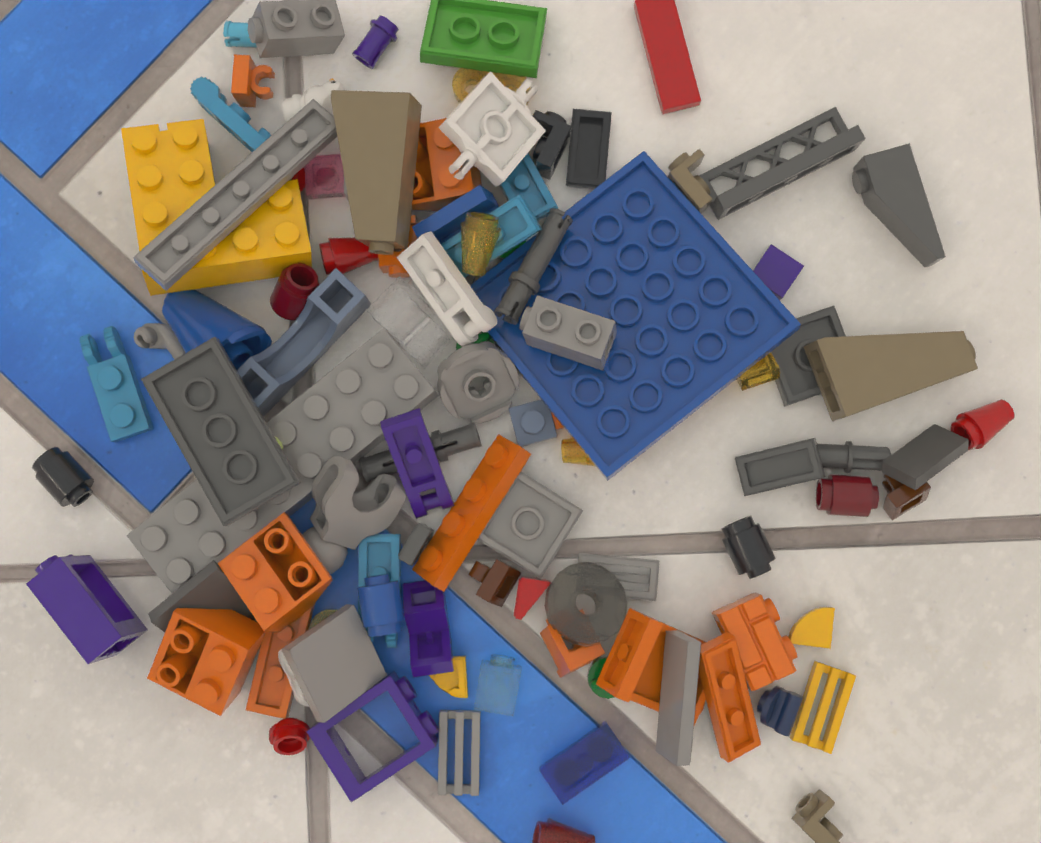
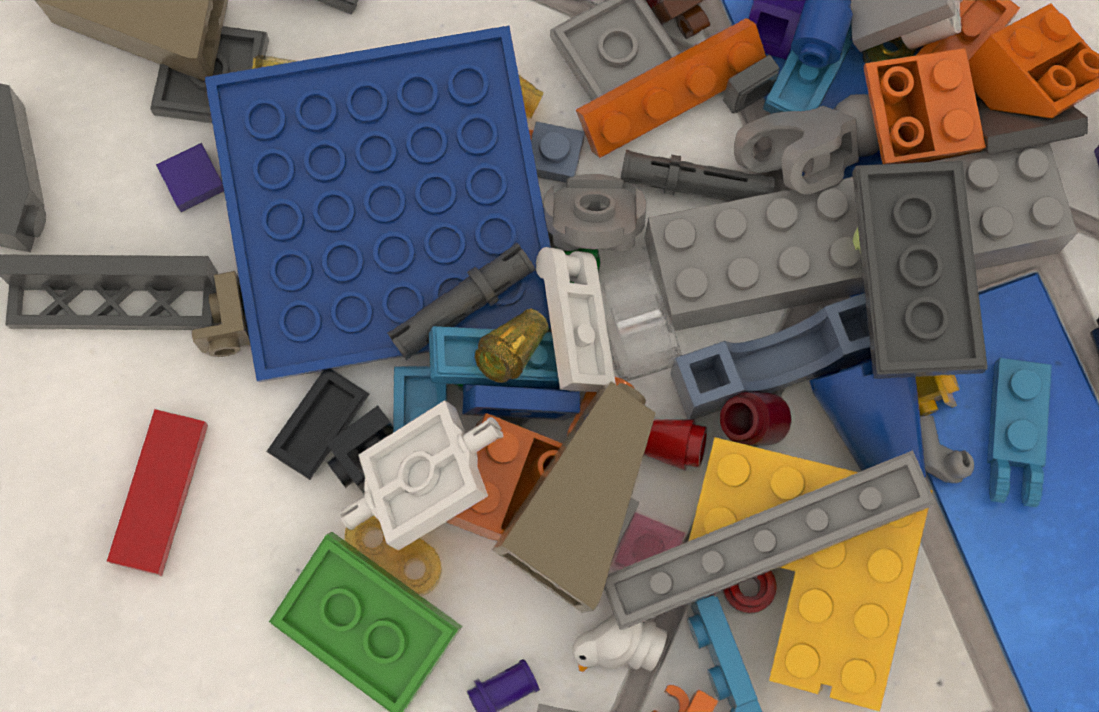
camera: 155 degrees left, 10 degrees down
dark purple plate [380,408,454,519] -> none
light grey brick [520,295,617,370] -> none

